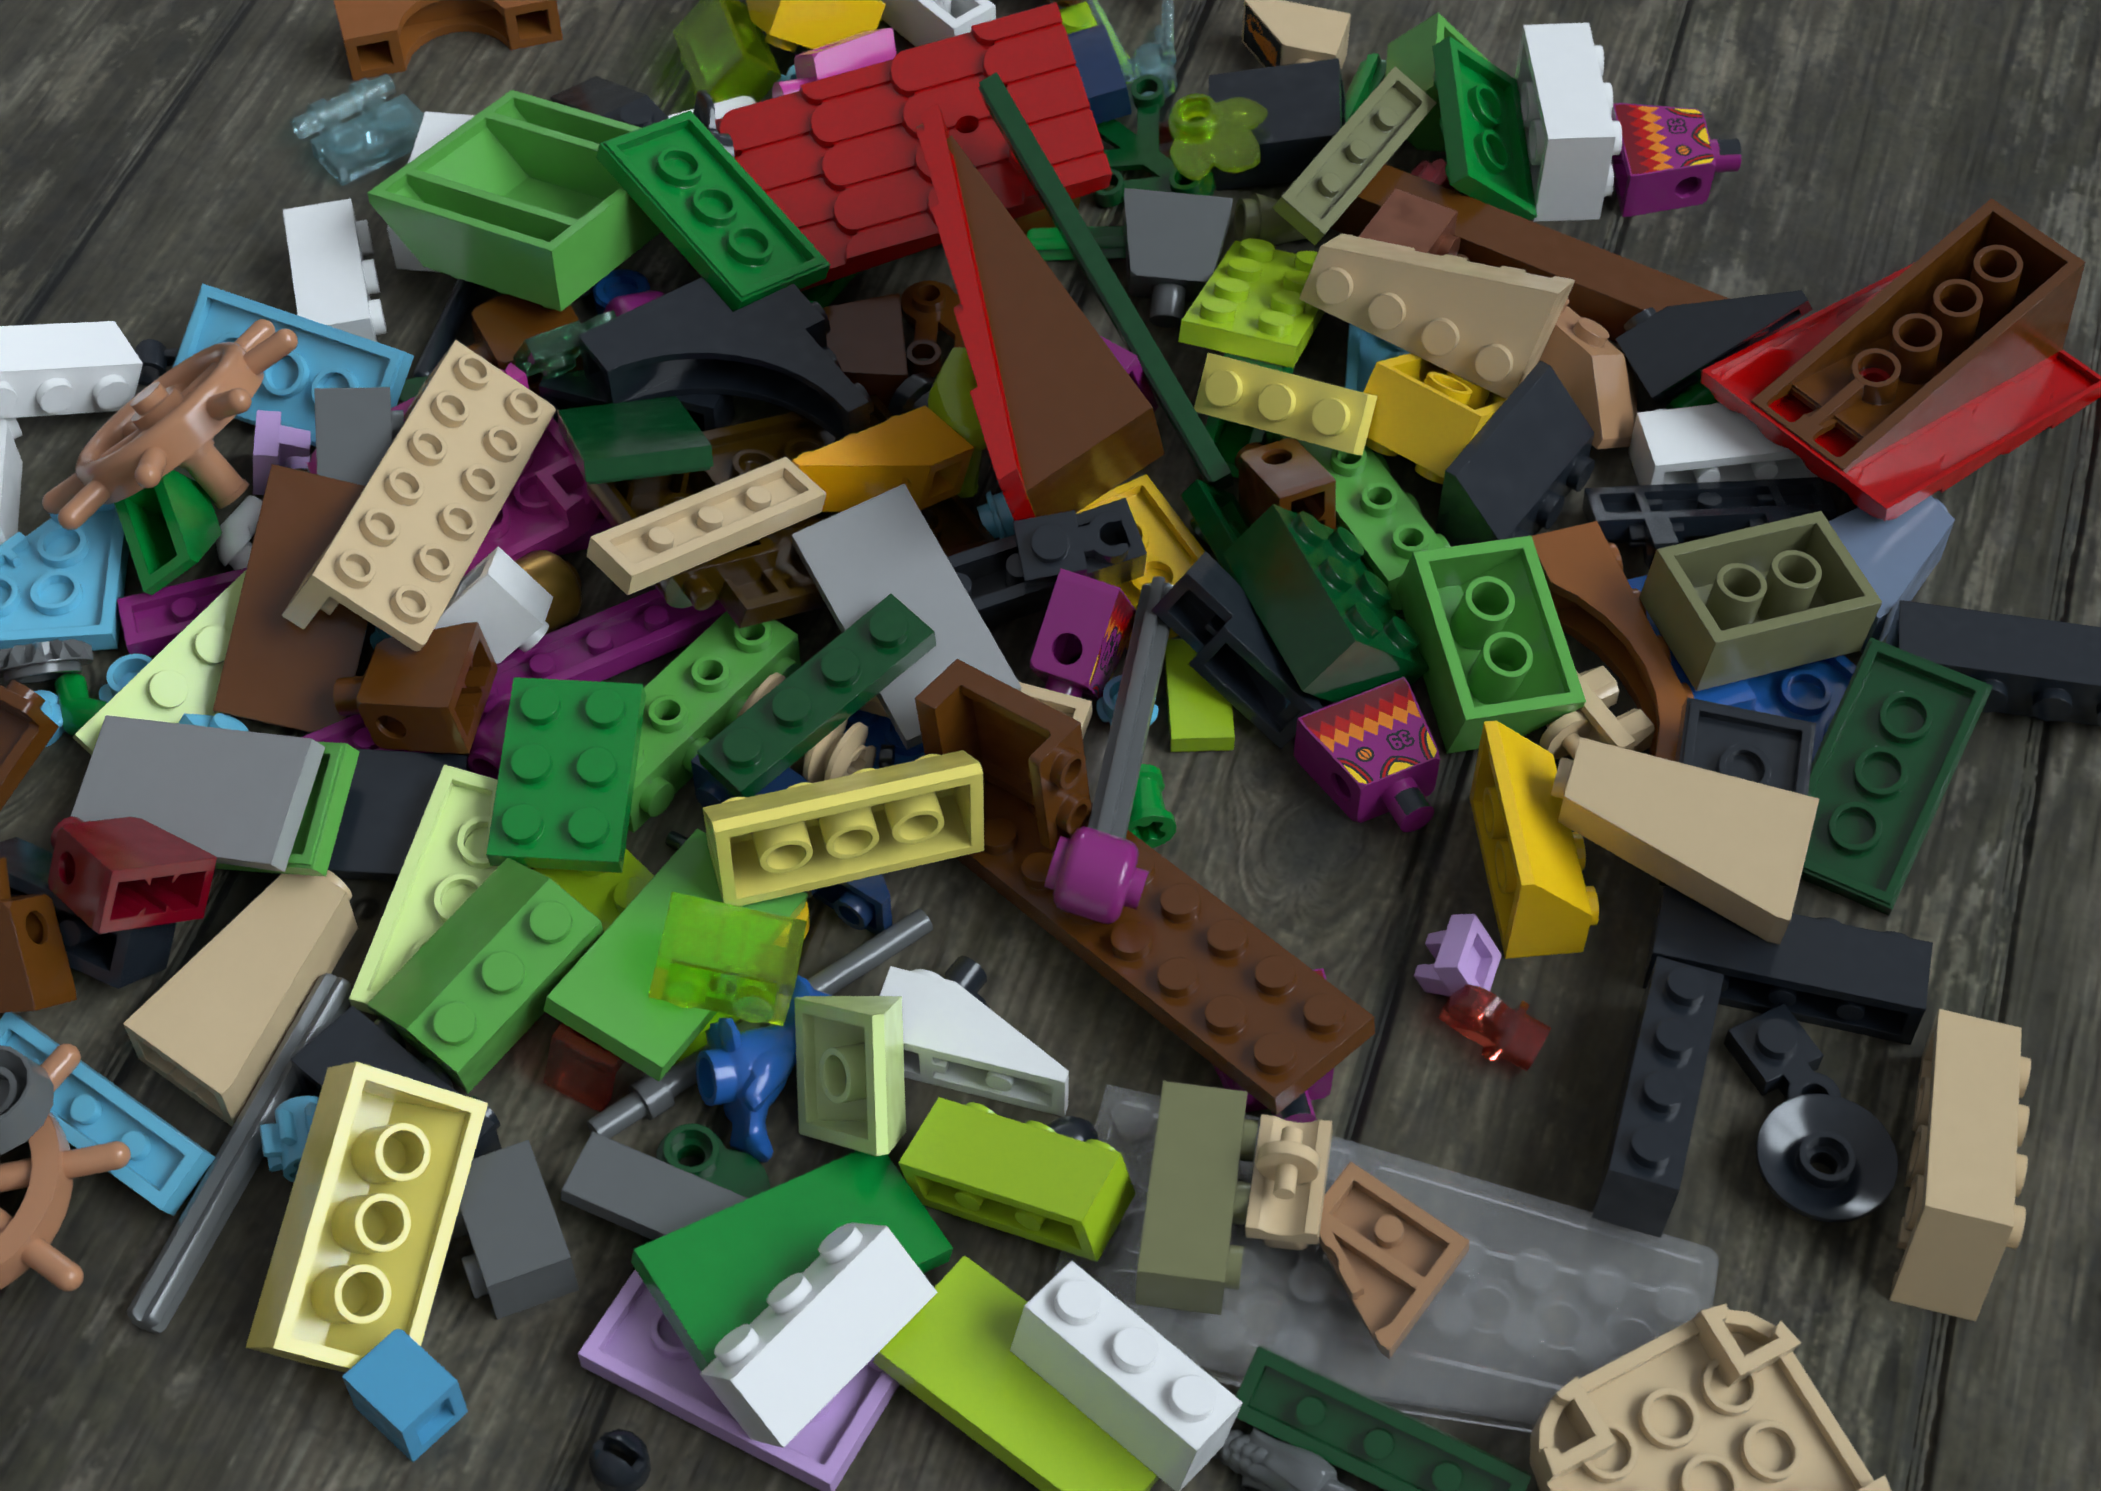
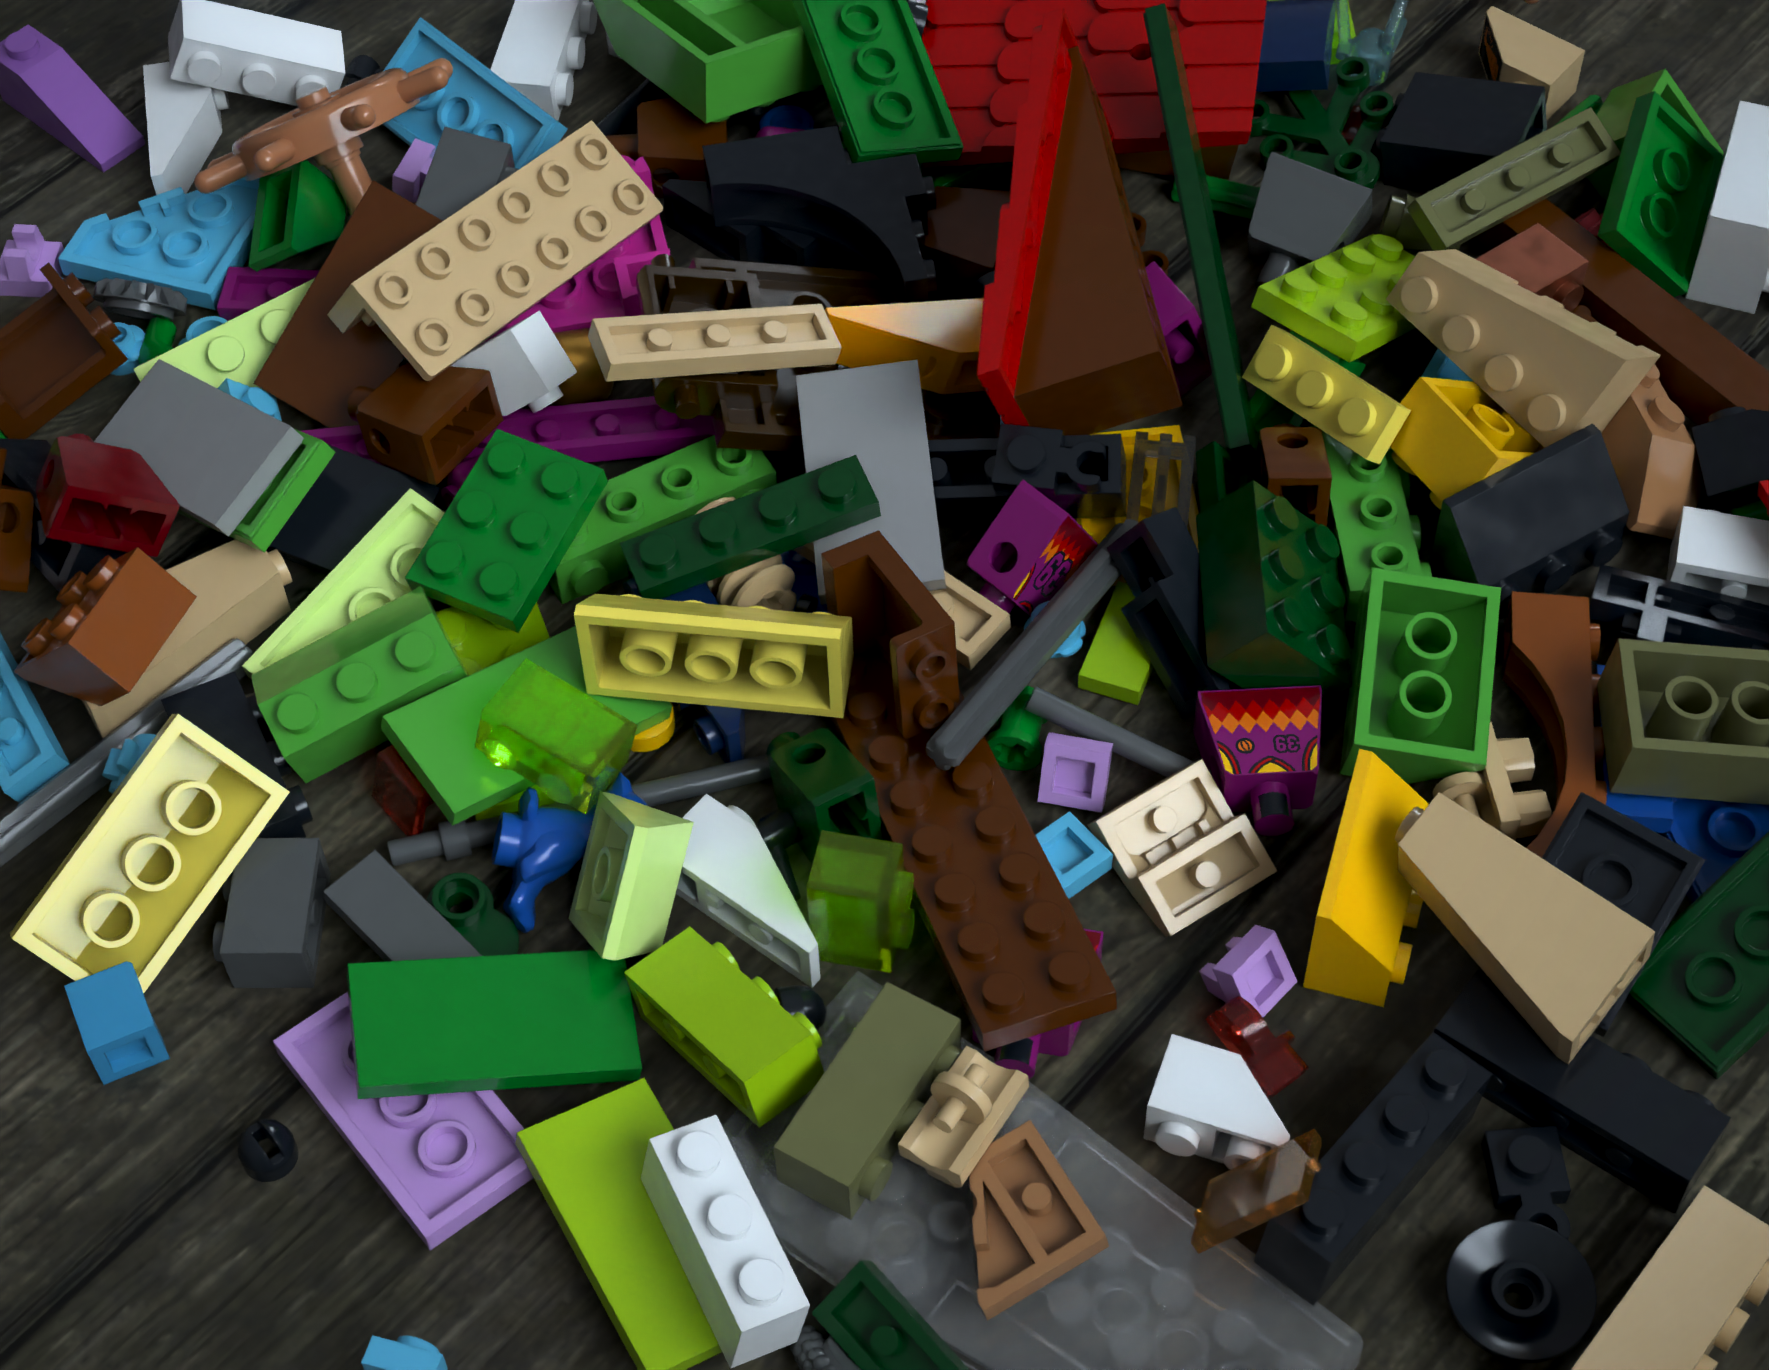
camera: 25 degrees right, 0 degrees up
clear green plate [513,311,616,379] -> none
dark green tile [557,396,714,485] -> none
white brick [700,1223,937,1448] -> none
magenta head [1044,827,1149,924] -> none
clear neon green plate [1168,93,1268,181] -> none
none -> dark orange slope [14,547,197,706]
none -> dark green torso [766,728,888,891]
none -> clear neon green brick [806,830,915,973]
none -> dark grey bar [1024,686,1211,777]
none -> medium azure plate [1036,811,1113,899]
none -> lavender tile [1037,732,1113,813]
none -> tan slope [1087,759,1277,937]
none -> clear smoke tile [1126,431,1197,529]
none -> white slope [1144,1034,1290,1181]
none -> clear orange piece [1190,1128,1322,1254]

